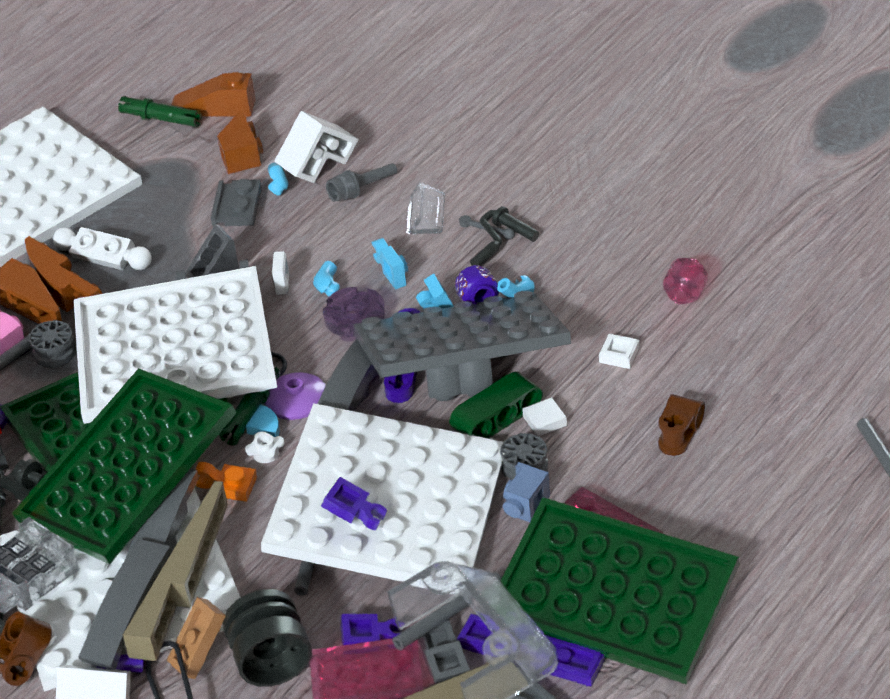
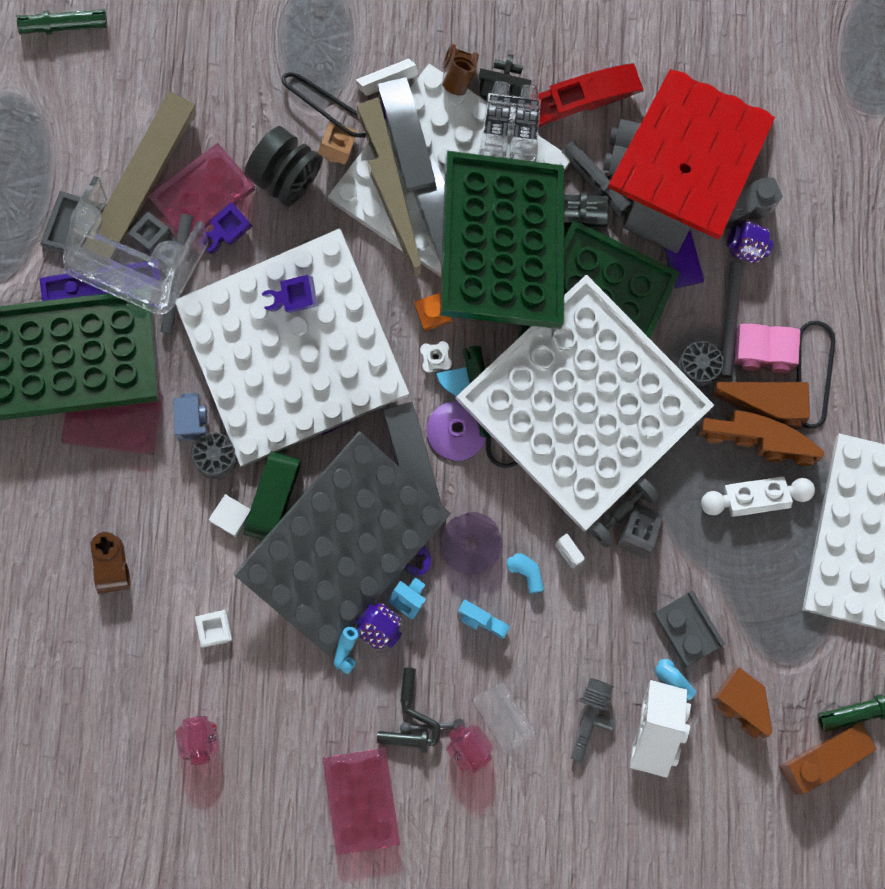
camera: 135 degrees right, 35 degrees up
none -> clear pink plate [323,748,400,855]
none -> clear pink head [446,724,493,773]

